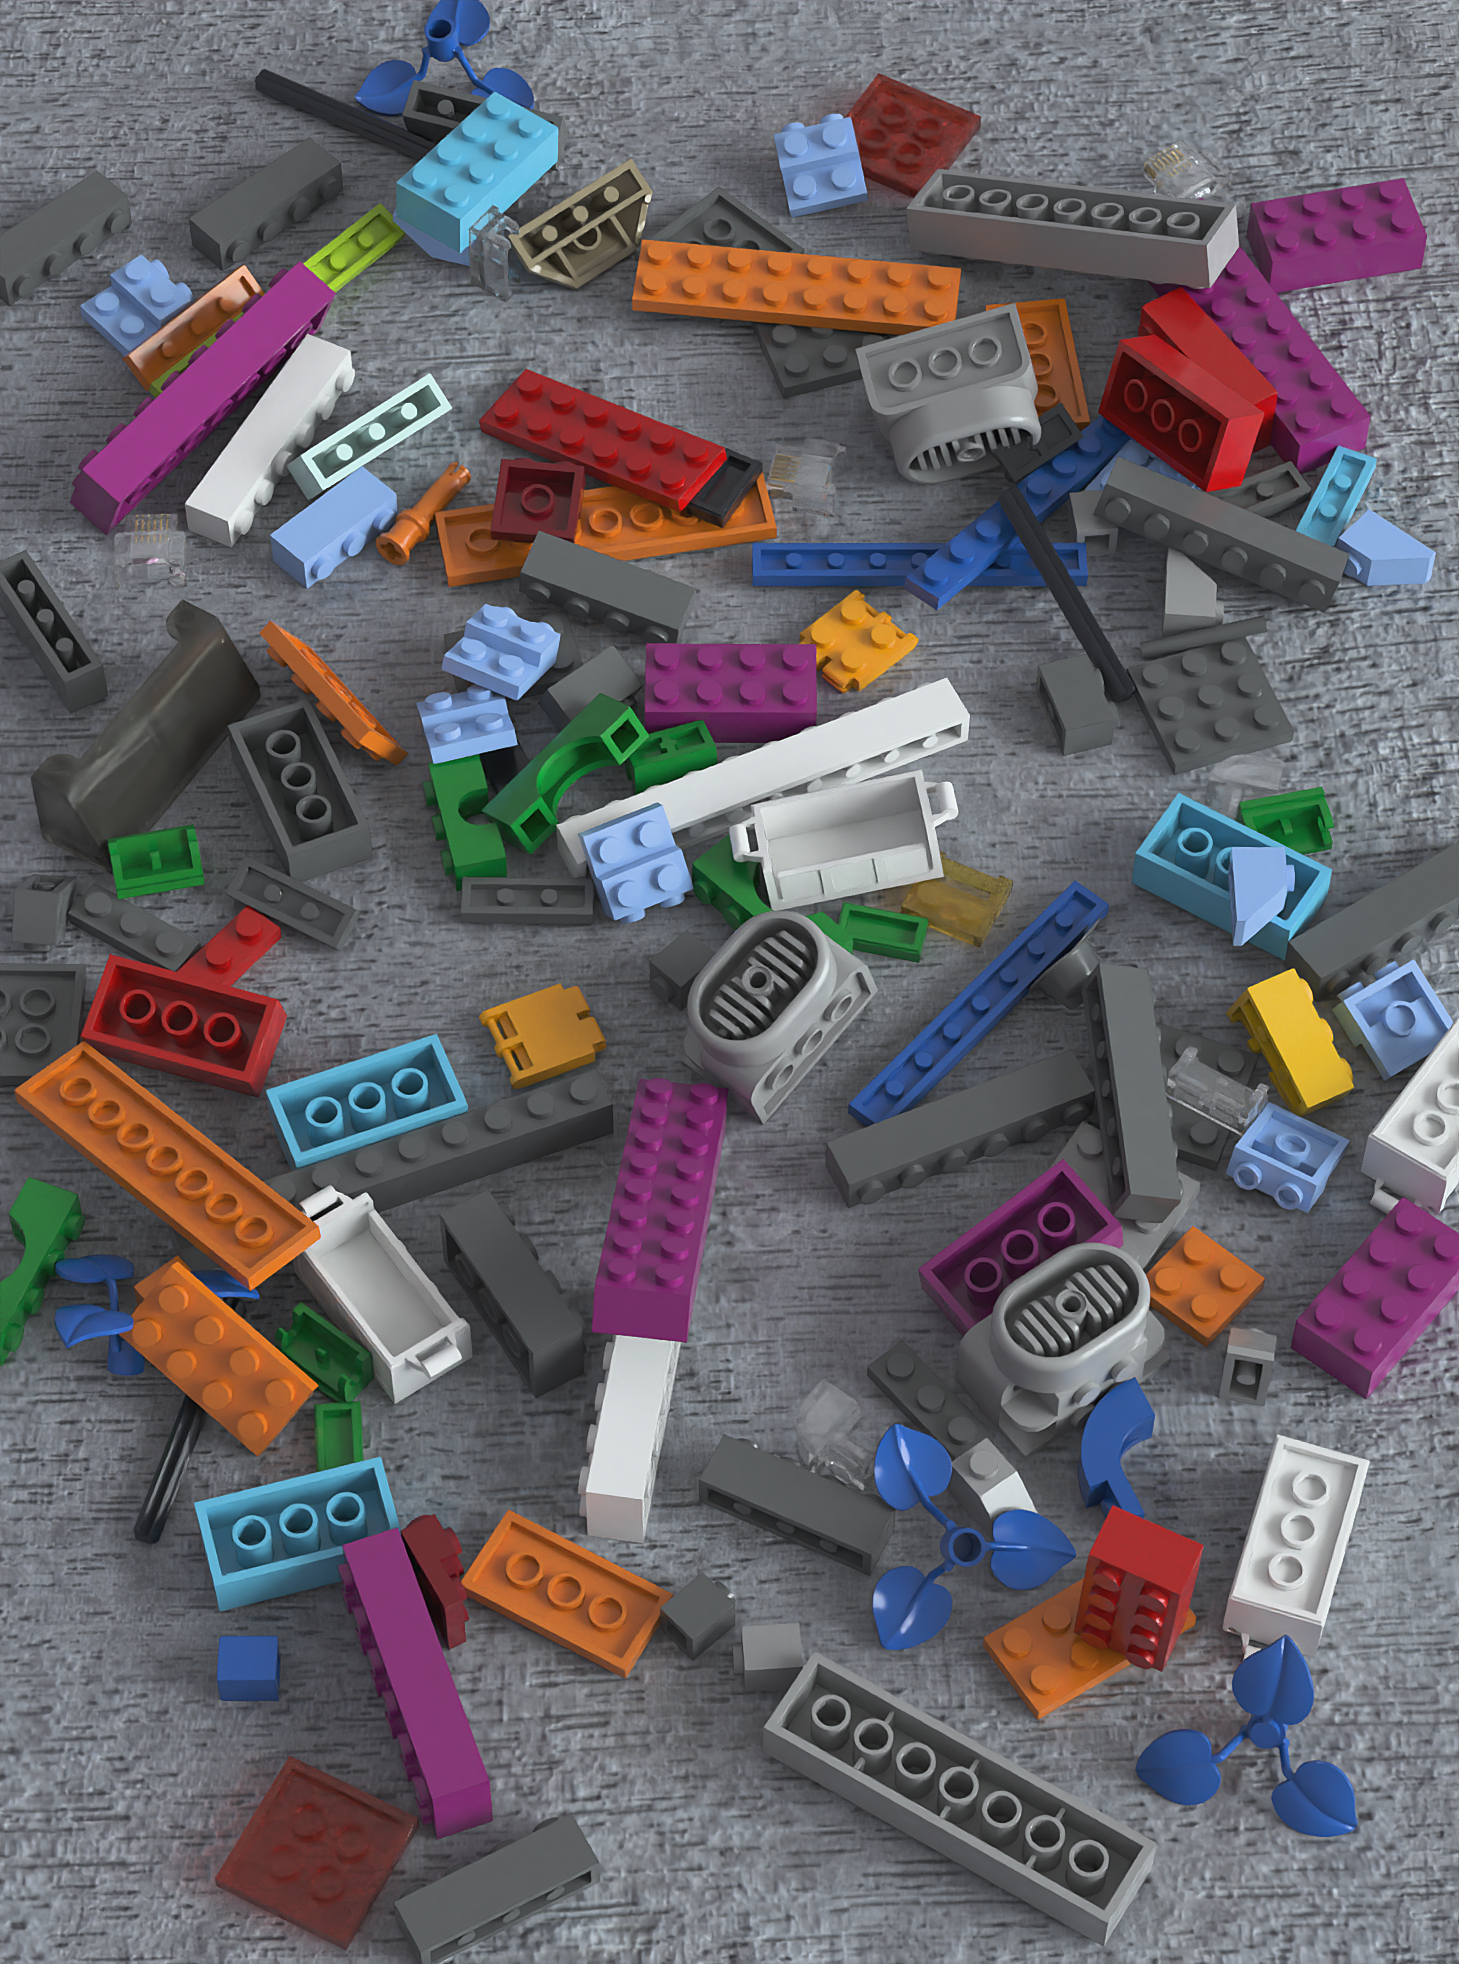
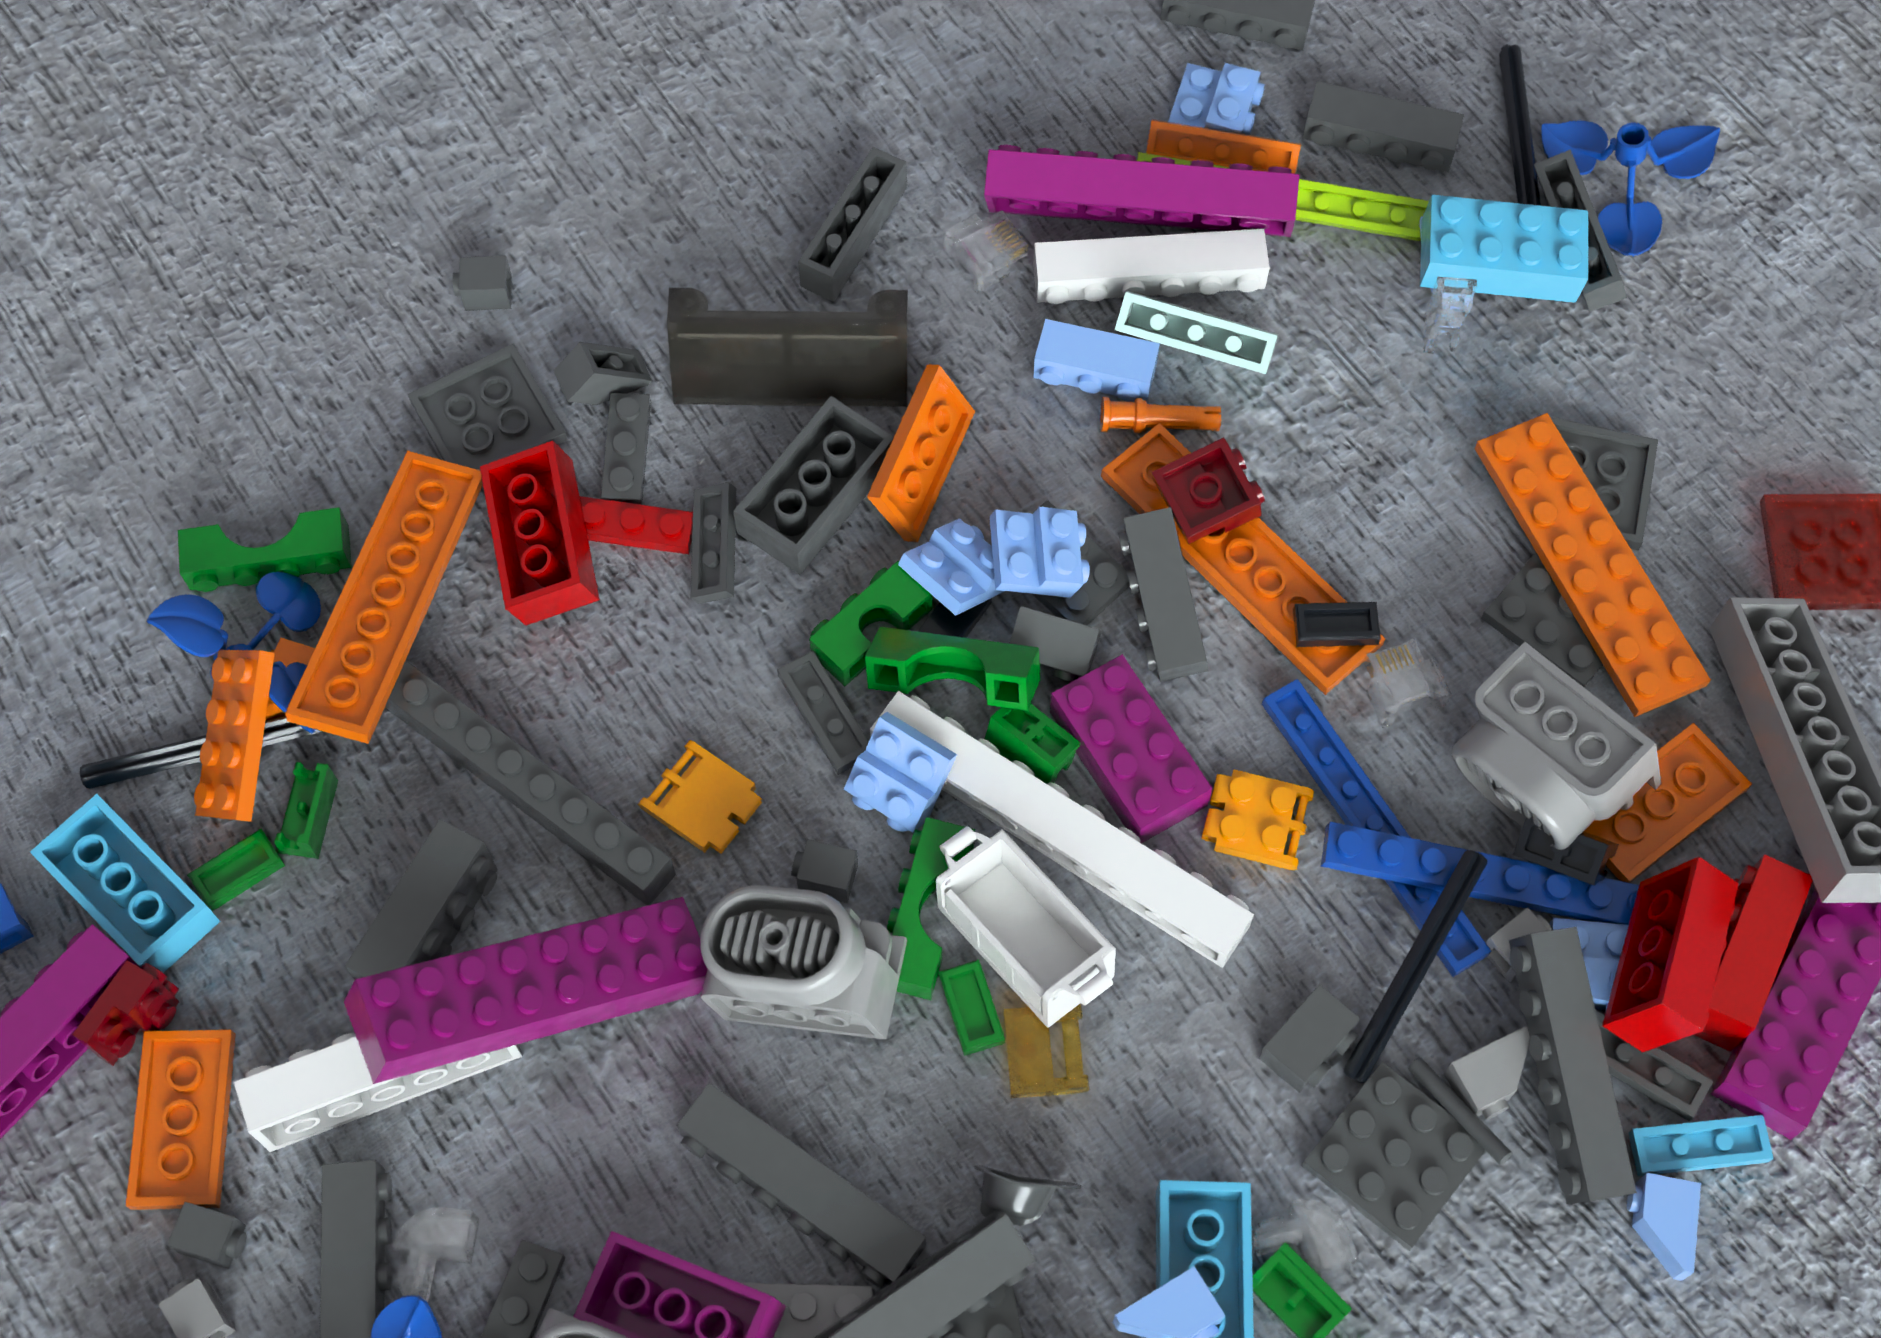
camera: 60 degrees right, 10 degrees up
green hinge [107,824,205,899] -> none
medium azure brick [266,1034,468,1171] -> none
white container [293,1185,473,1404] -> none
red plate [479,369,727,512] -> none
dark tan wedge [505,158,653,290] -> none
light blue plate [774,114,869,218] -> none
blue plate [848,881,1109,1127] -> none

